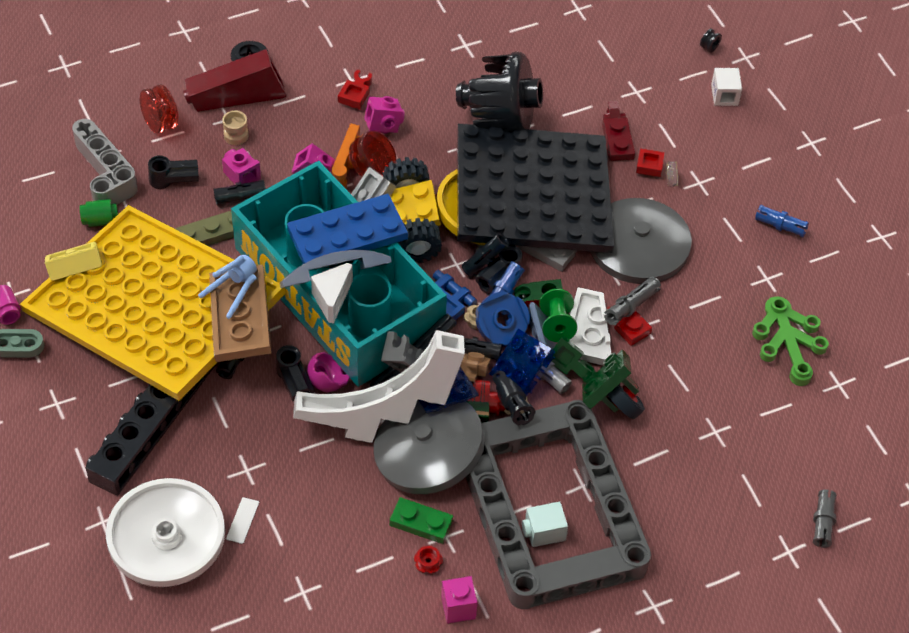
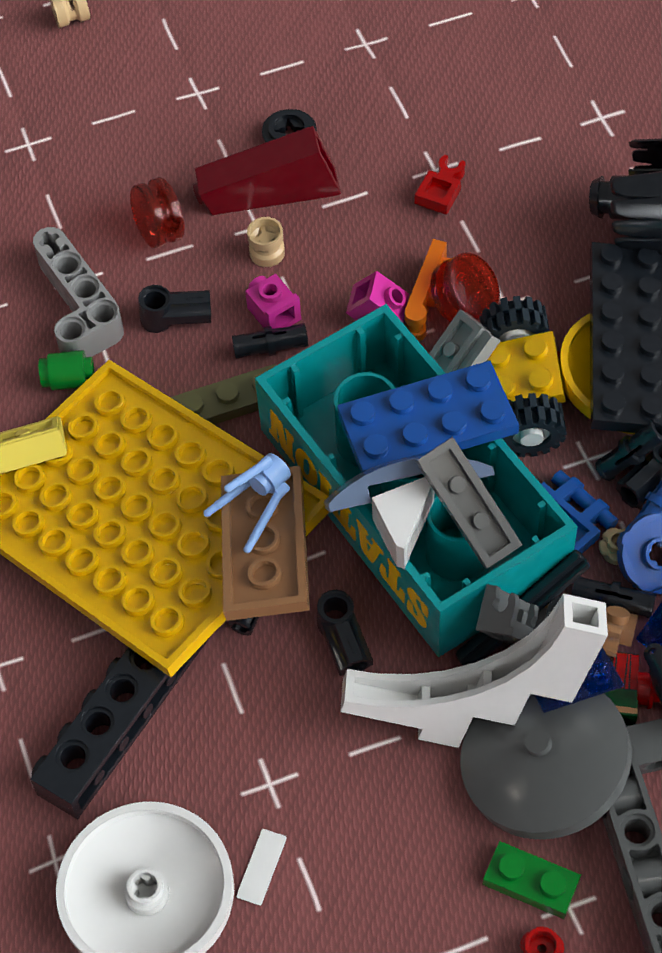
camera: 10 degrees right, 5 degrees up
dark pink hair [308,352,350,393] -> none
dark pink brick [364,96,405,134] -> none
none -> dark grey plate [415,437,522,568]

